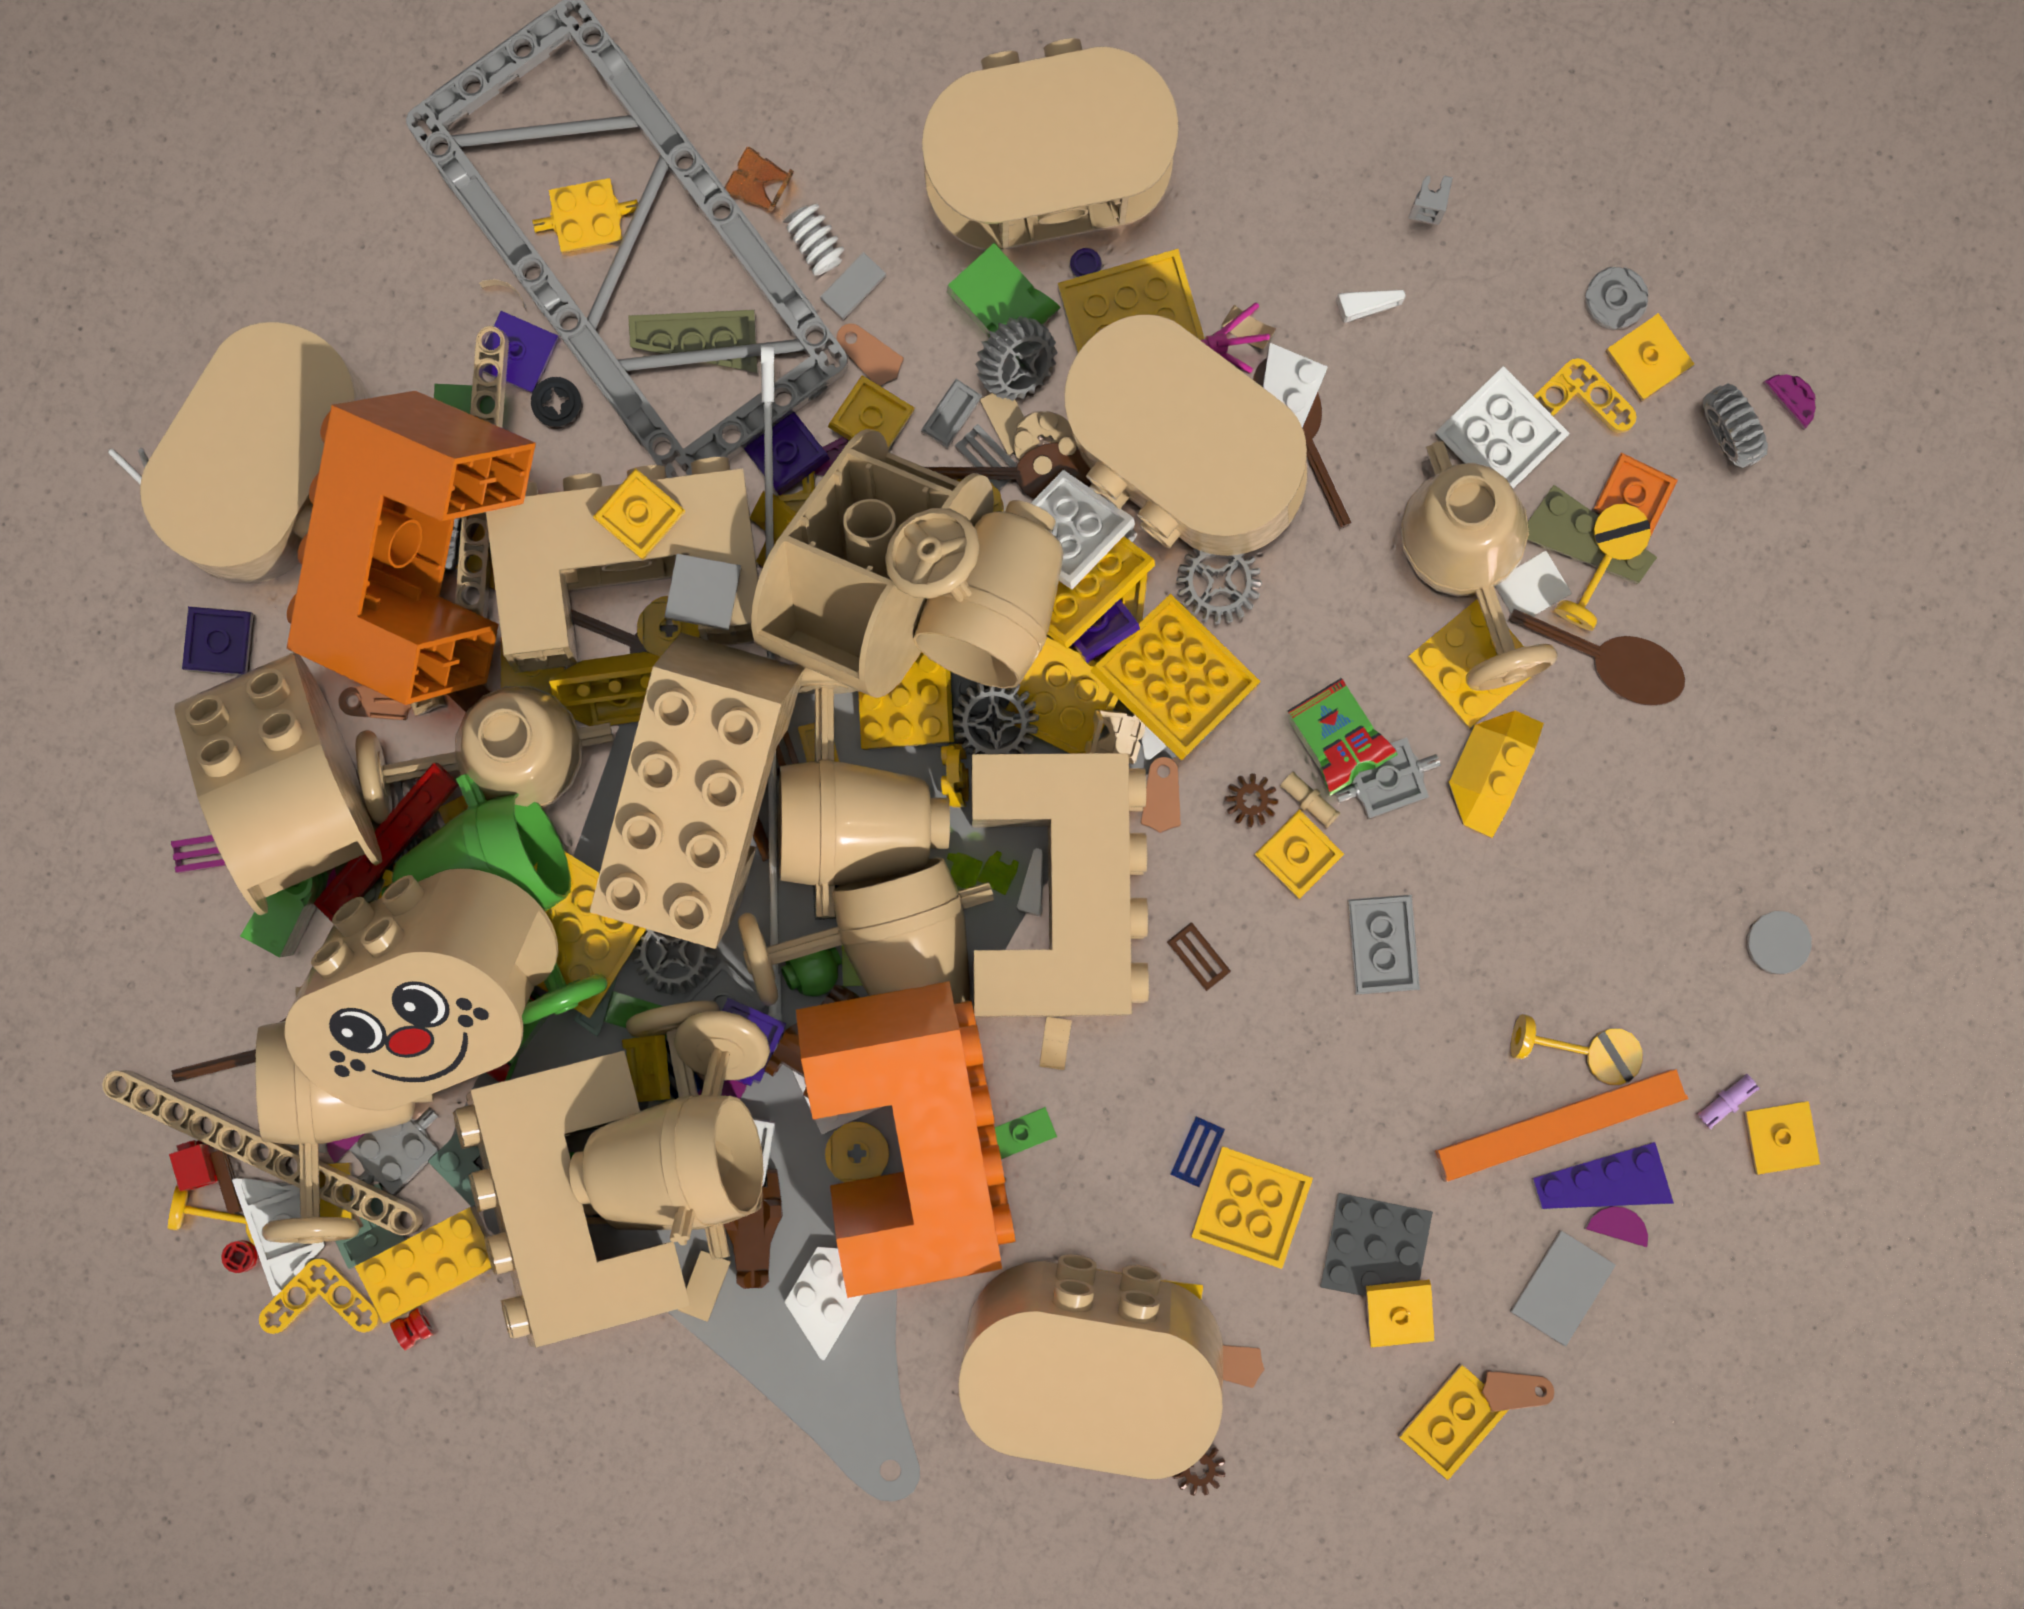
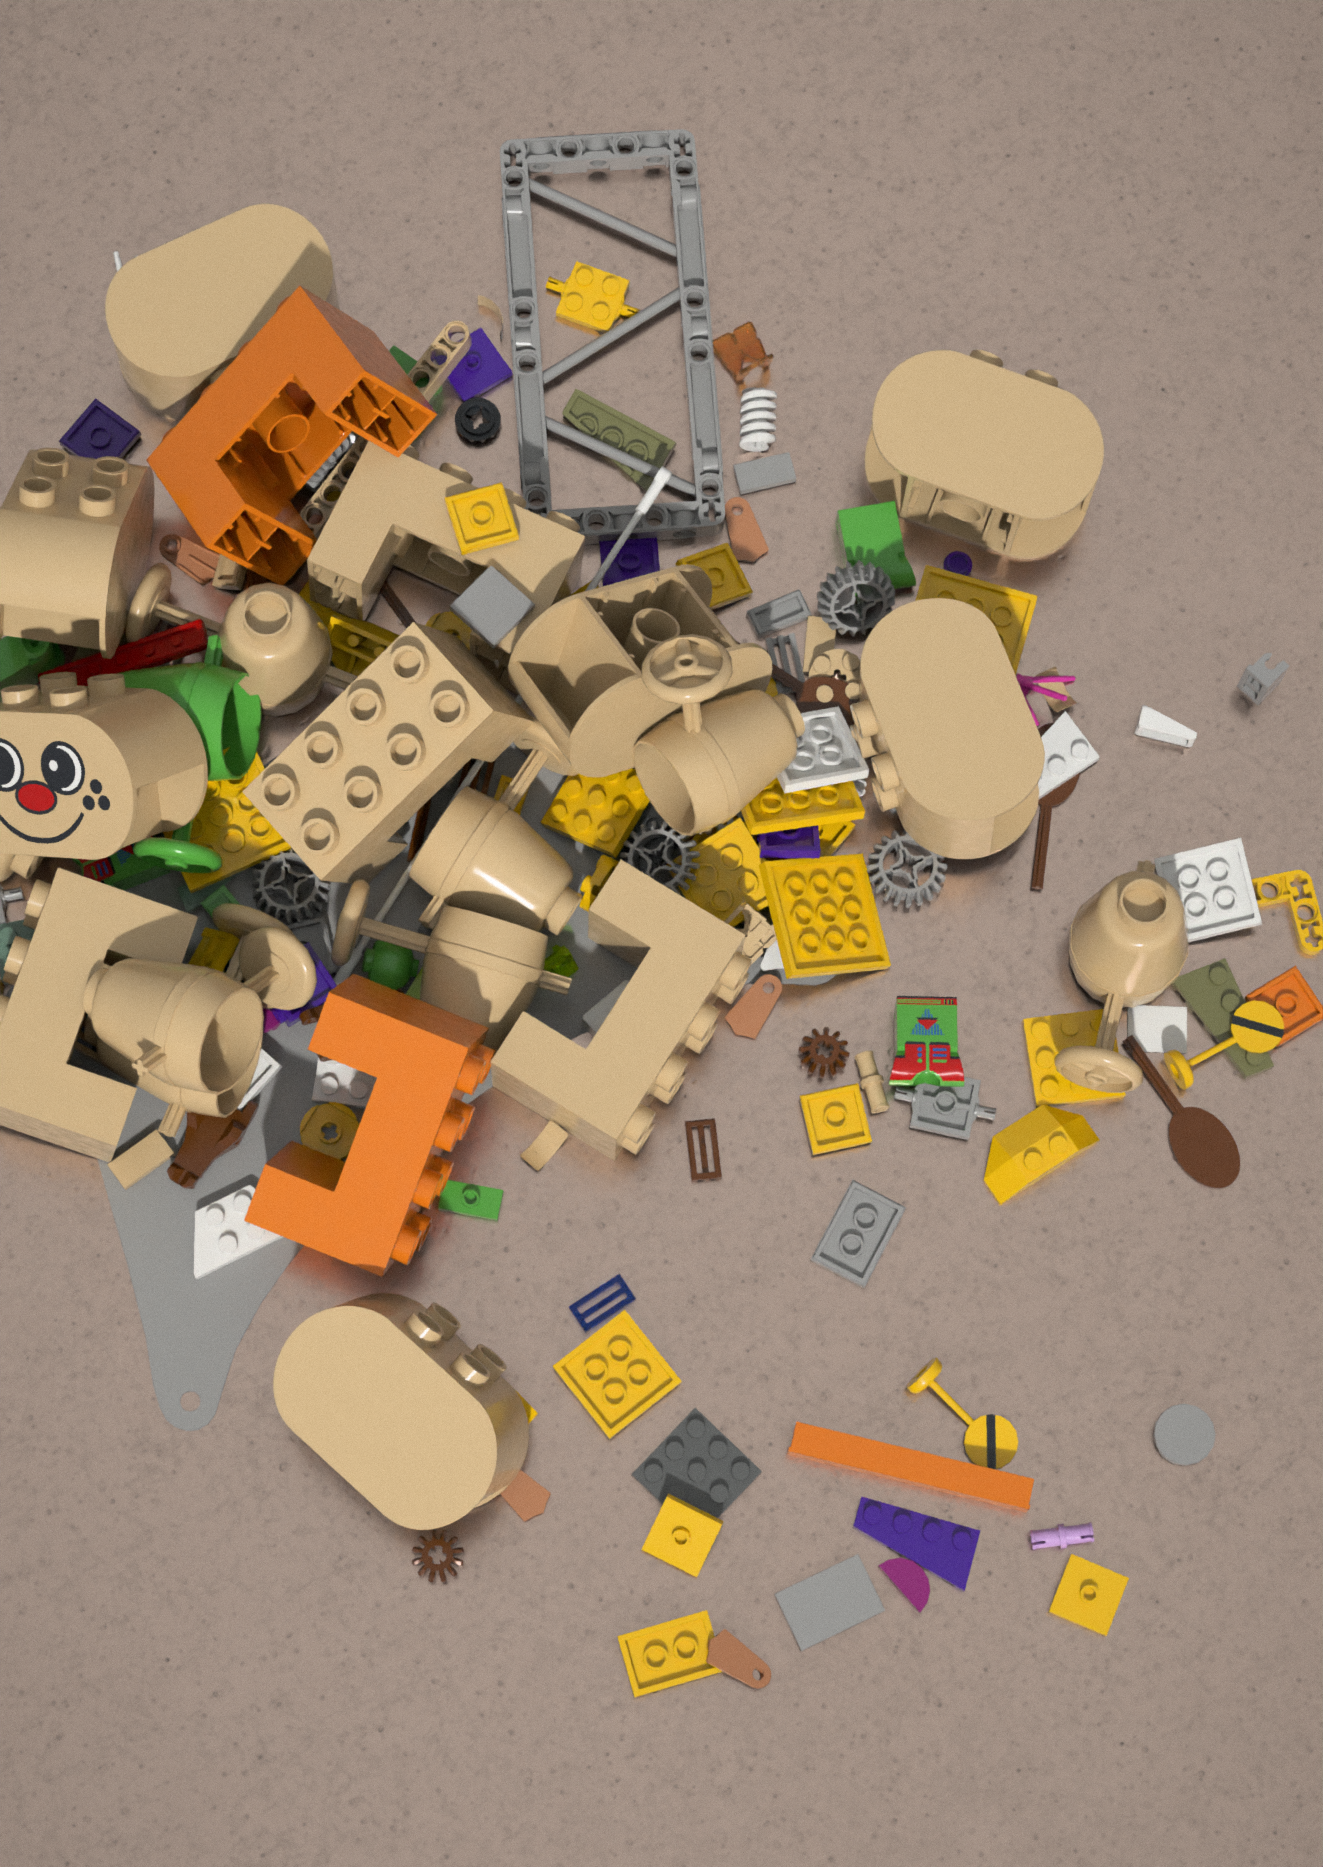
camera: 30 degrees right, 10 degrees down
clear neon green tile [977,850,1019,895] -> none

